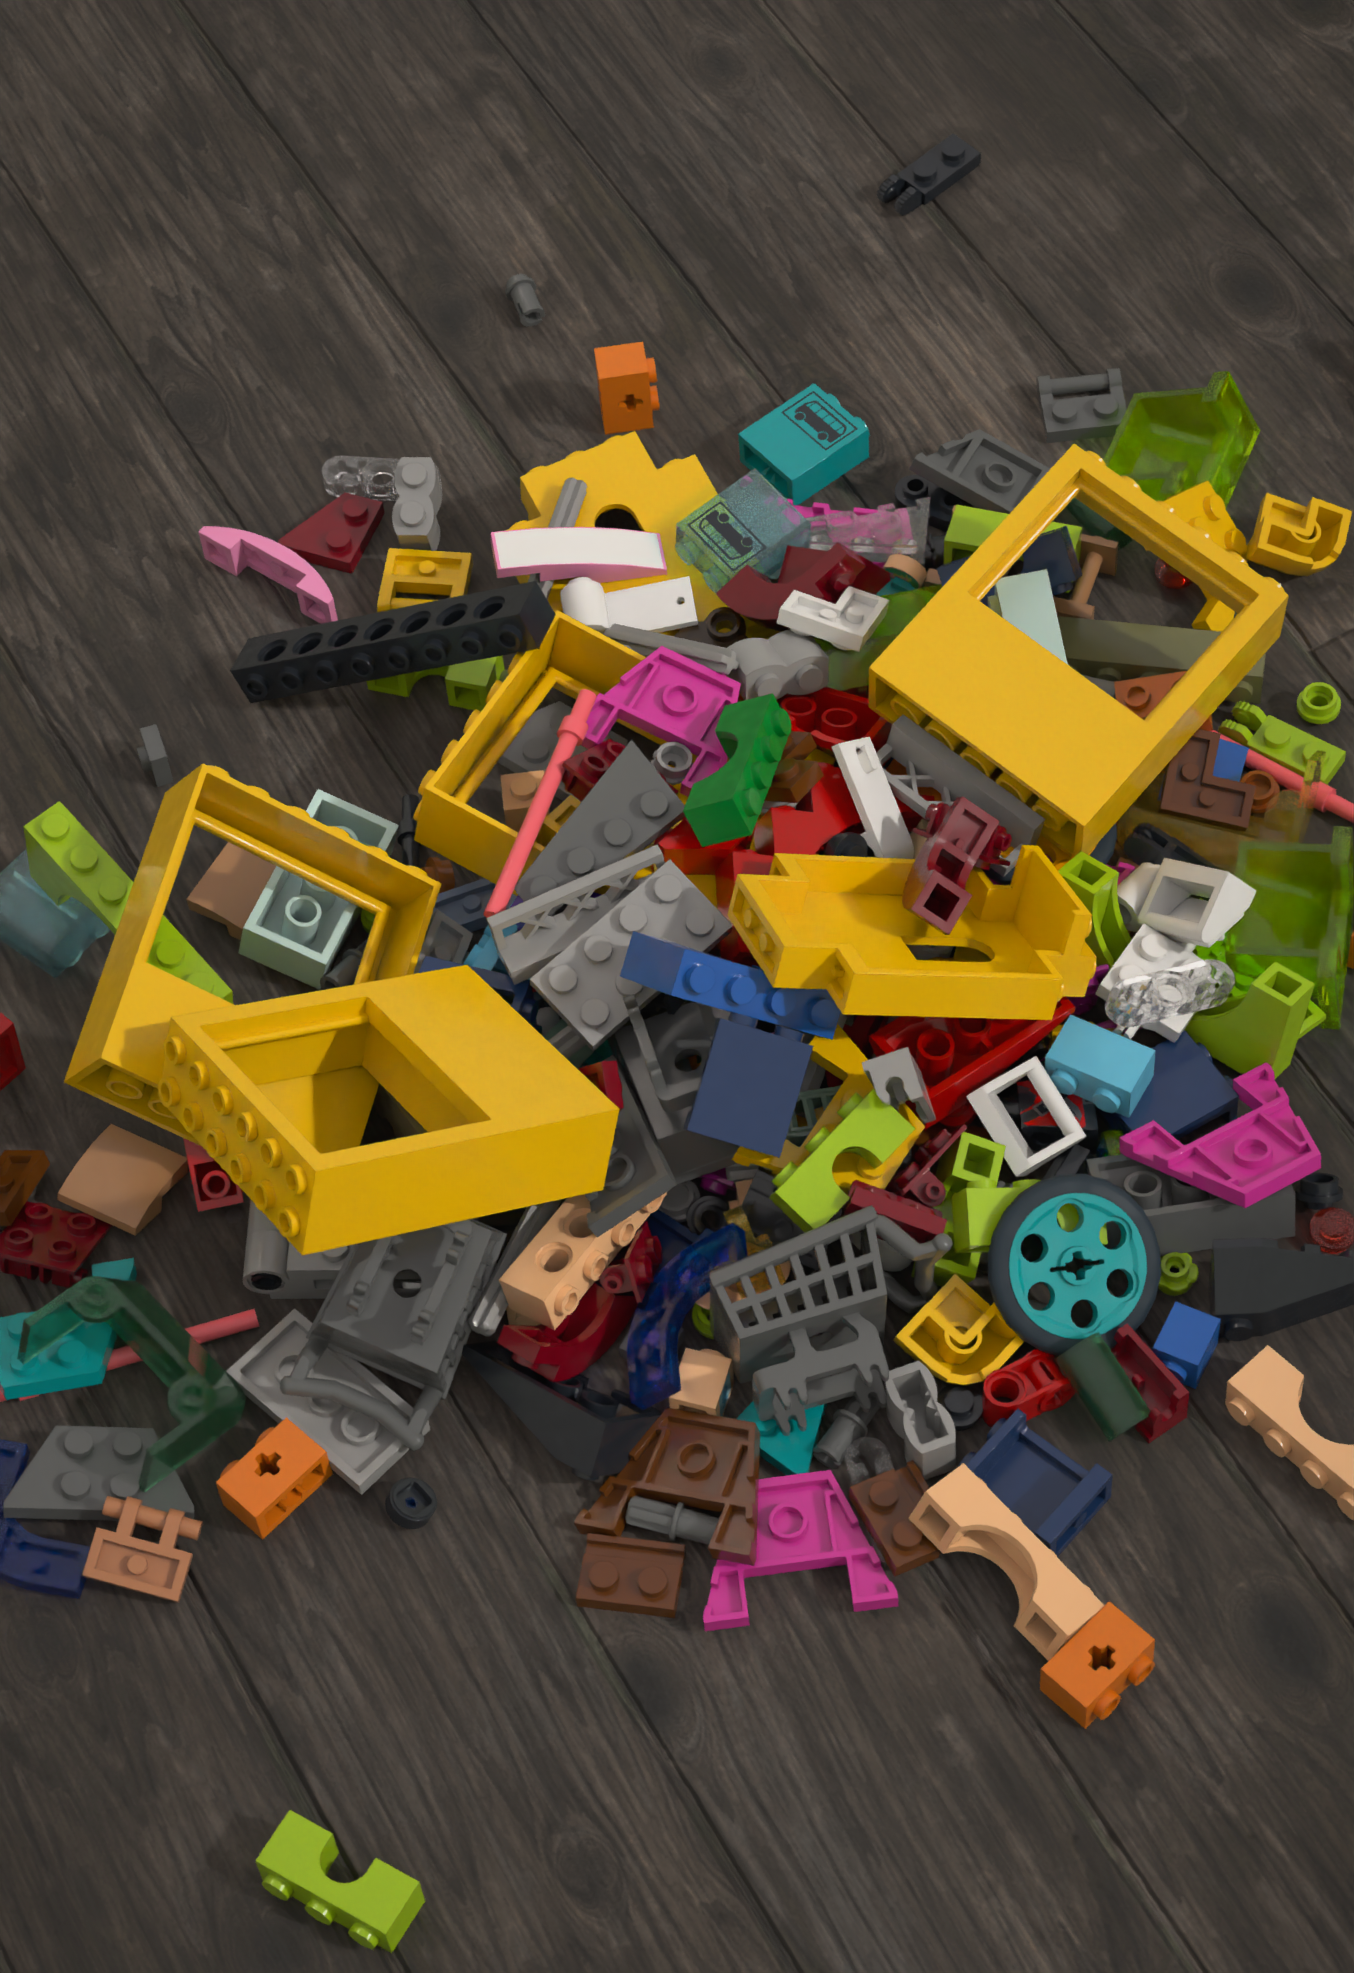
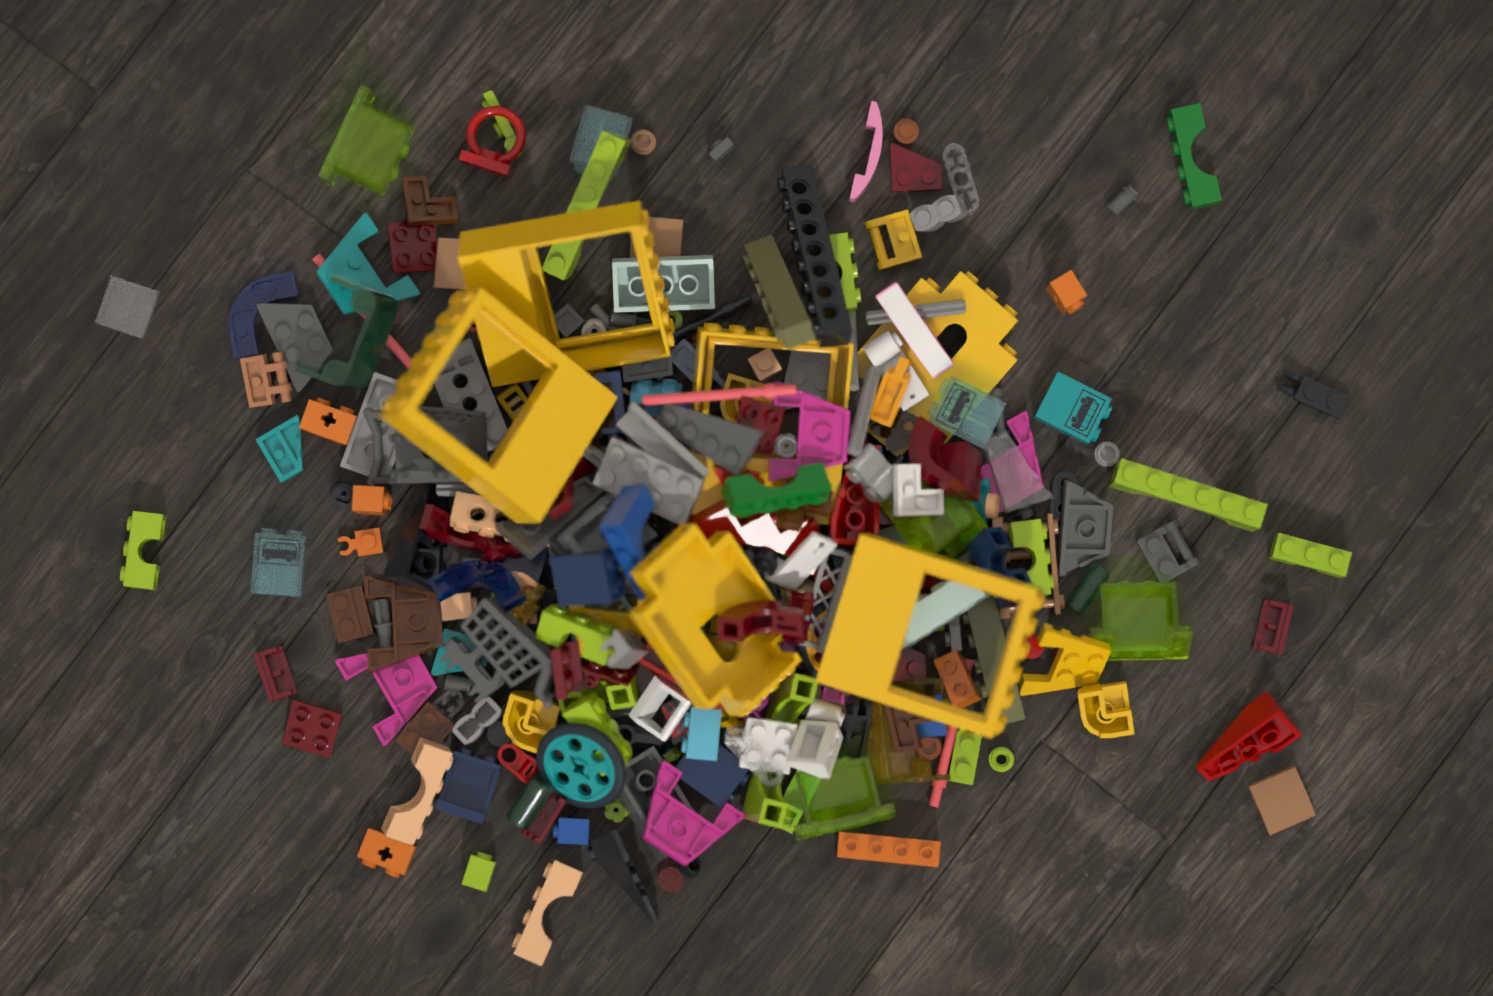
camera: 60 degrees right, 30 degrees up
none -> clear light blue brick [250,528,308,597]
none -> dark red hinge [253,646,298,702]
none -> teal wing [255,415,304,483]
none -> dark red hinge [282,699,343,758]
none -> orange plate [338,528,384,557]
none -> orange brick [352,485,392,515]
none -> lime brick [462,851,497,892]
none -> olive brick [743,235,816,349]
none -> light orange hinge [870,356,912,428]
none -> dark orange plate [894,119,919,144]
none -> red plate [1026,634,1044,659]
none -> light grey plate [1094,442,1120,467]
none -> lime arch [1109,458,1268,532]
none -> green arch [1166,103,1222,210]
none -> dark red hinge [1252,599,1294,655]
none -> lime arch [1268,533,1352,578]

